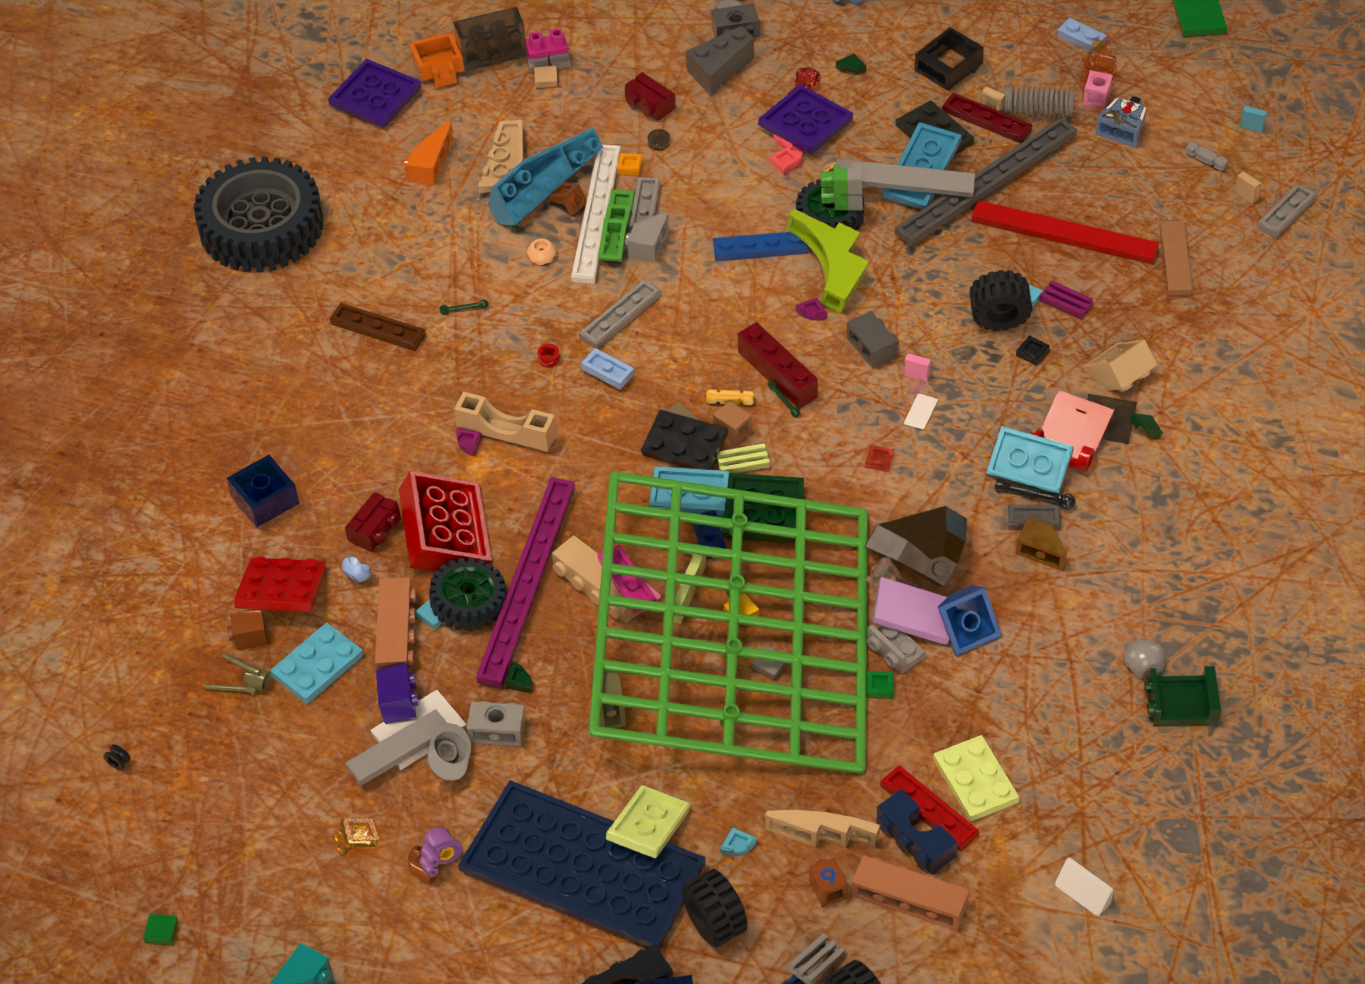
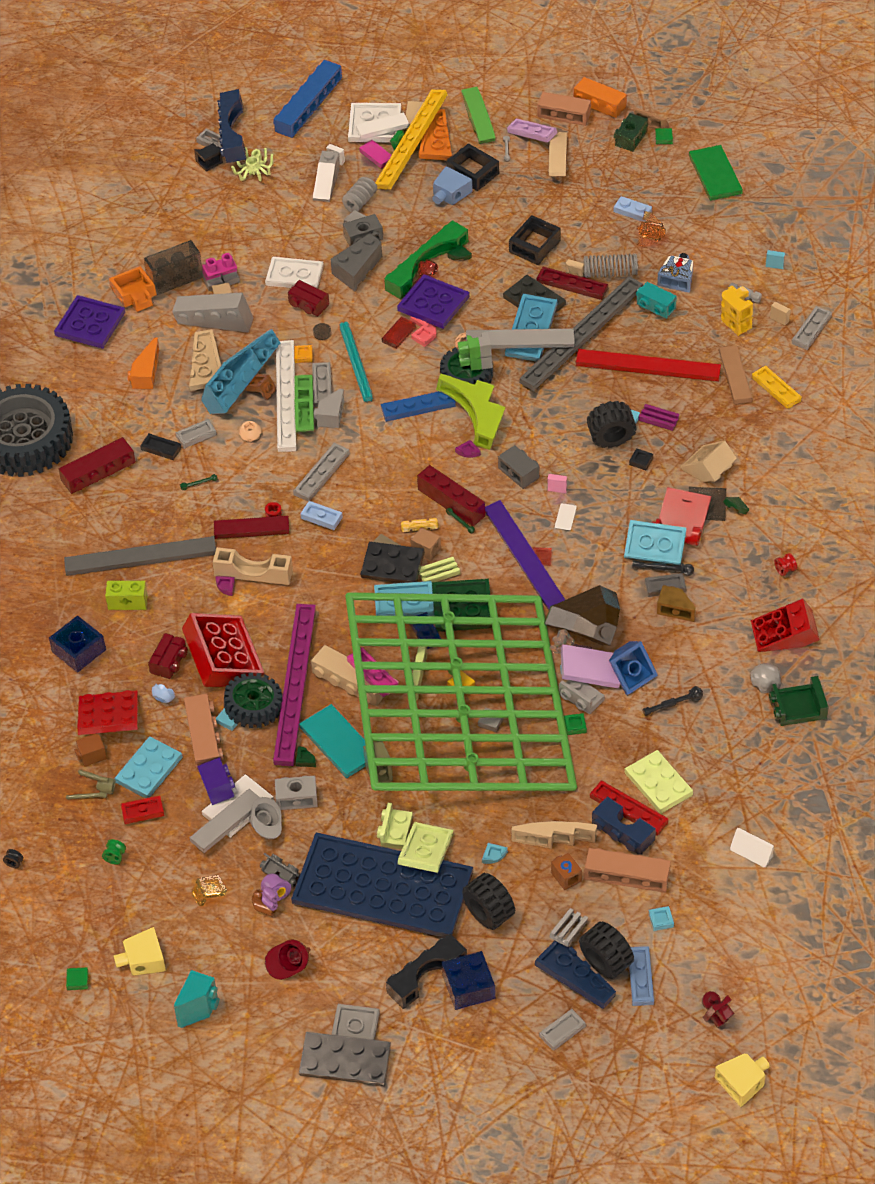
camera: 10 degrees left, 0 degrees up
reddish brown tile [330,303,426,351] -> none
bright pink brick [1083,71,1113,109] -> none
none -> dark red brick [58,437,136,494]
none -> dark grey tile [64,536,216,576]
none -> green wheel [102,839,126,865]
none -> lime brick [105,581,148,610]
none -> light yellow torso [114,927,166,975]
none -> red plate [121,795,164,824]
none -> black tile [140,433,182,461]
none -> light grey wedge [172,293,254,333]
none -> light grey tile [175,419,217,448]
none -> dark red tile [214,516,289,539]
none -> dark grey hinge [260,853,300,888]
none -> dark red piece [264,939,311,980]
none -> white tile [265,257,324,288]
none -> teal tile [299,704,365,779]
none -> teal axle [340,322,373,402]
none -> yellowish green bracket [377,803,413,850]
none -> clear red tile [381,316,416,349]
none -> green arch [384,220,469,300]
none -> dark purple tile [485,500,565,611]
none -> teal brick [636,282,677,319]
none -> black piece [642,686,703,716]
none -> medium azure tile [648,906,674,931]
none -> yellow hips [721,286,753,336]
none -> yellow tile [751,365,802,409]
none -> red slope [751,598,820,652]
none -> red wheel [774,553,797,576]

